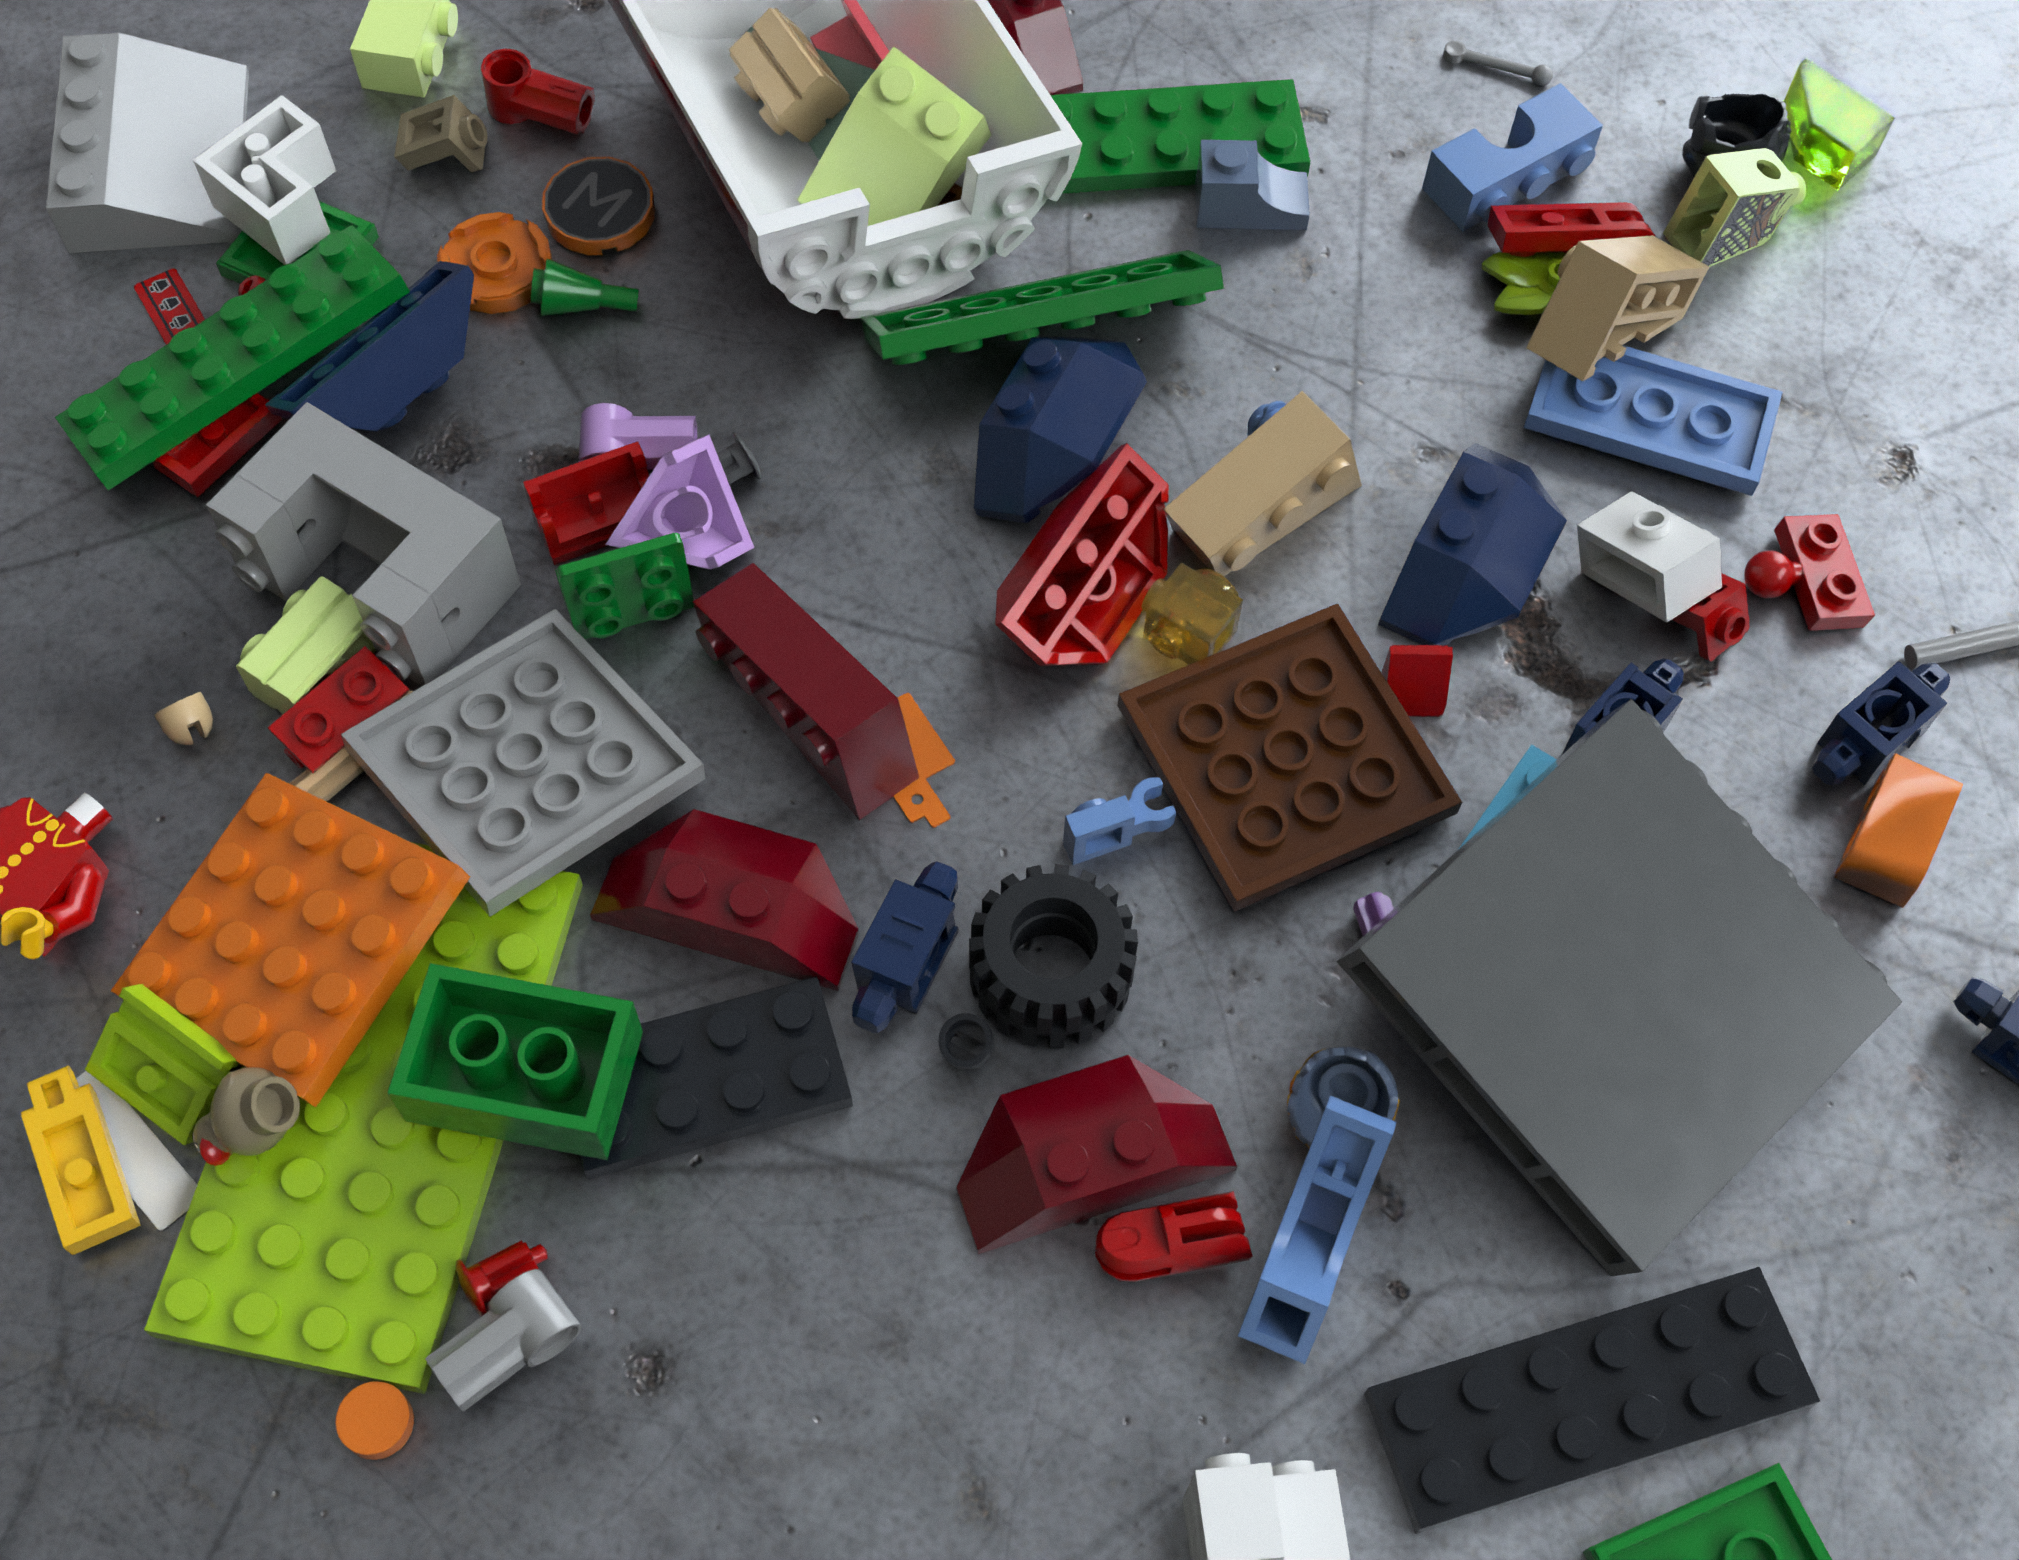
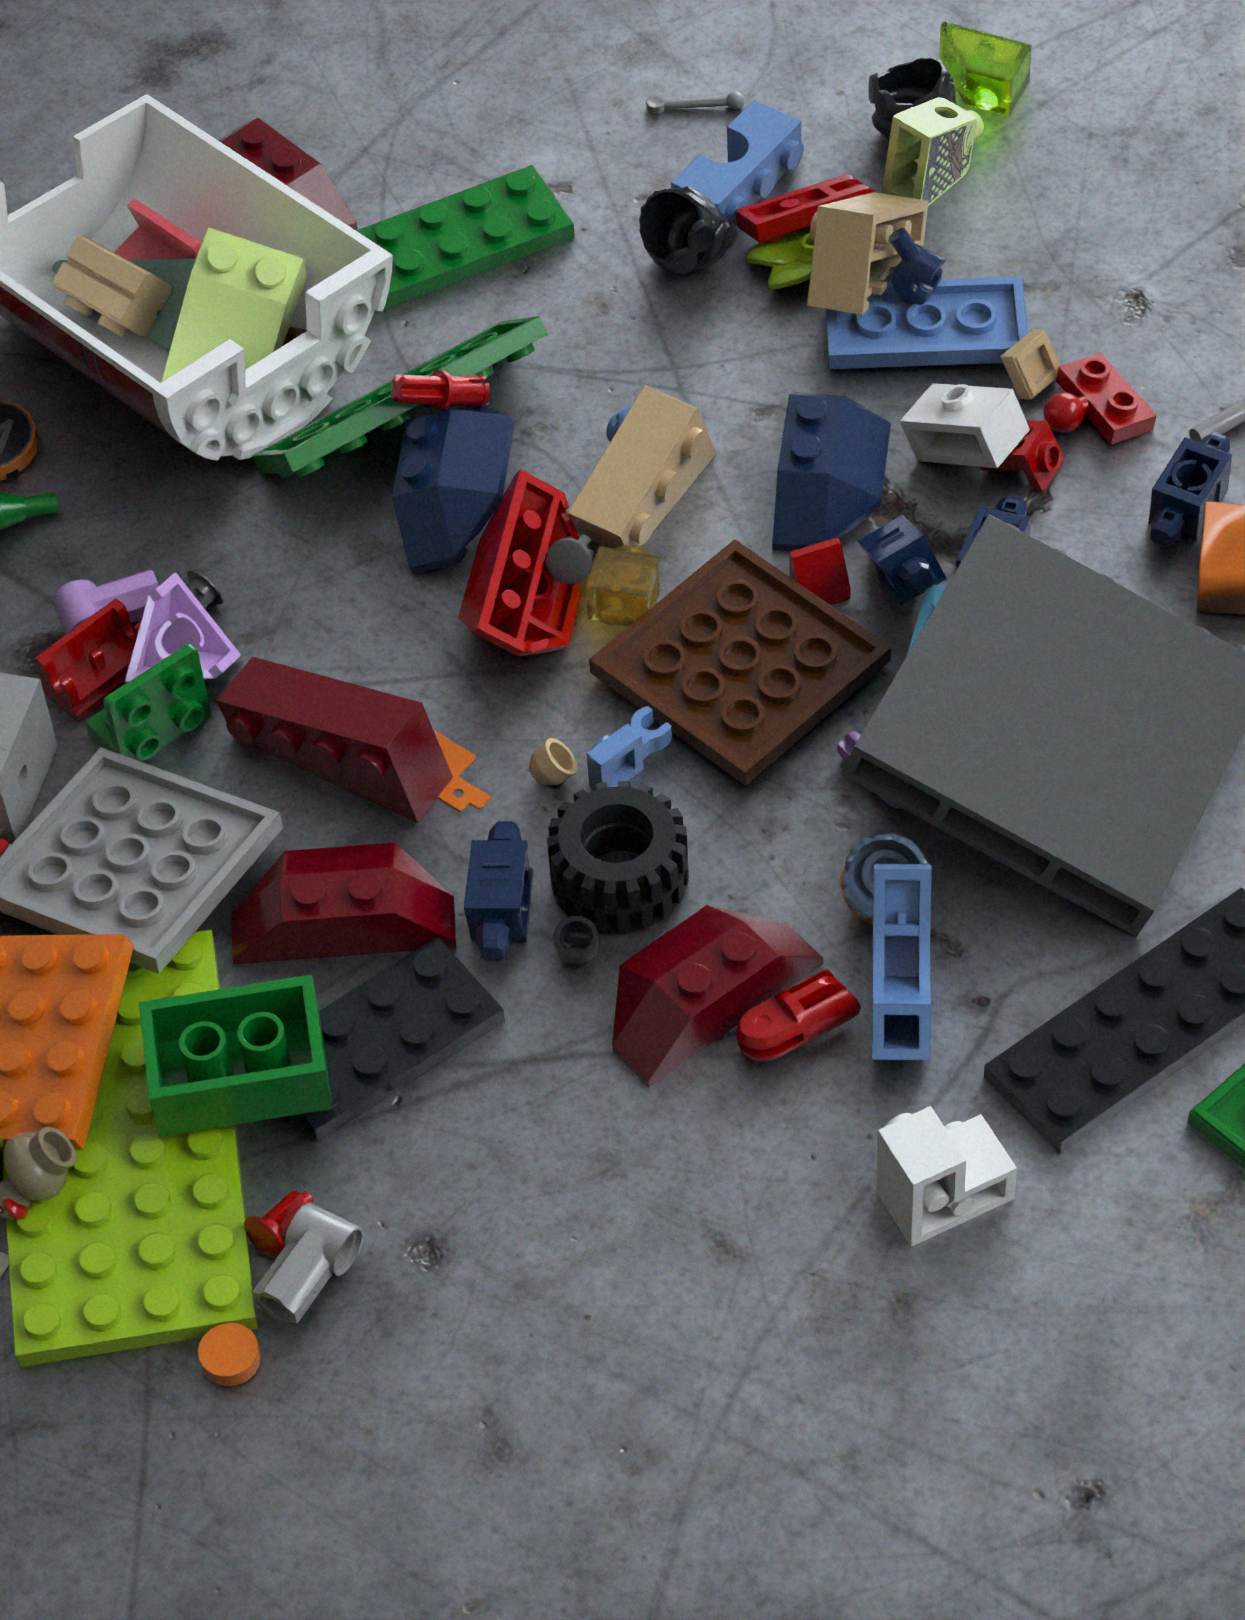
camera: 15 degrees left, 10 degrees down
sand blue arch [1195,140,1310,230] -> none
none -> red axle [391,370,490,411]
none -> tan hinge [529,738,577,786]
none -> dark grey piece [546,534,594,584]
none -> black hair [639,186,733,274]
none -> dark blue piece [858,514,947,606]
none -> dark blue piece [888,228,946,305]
none -> tan tile [1000,329,1061,400]

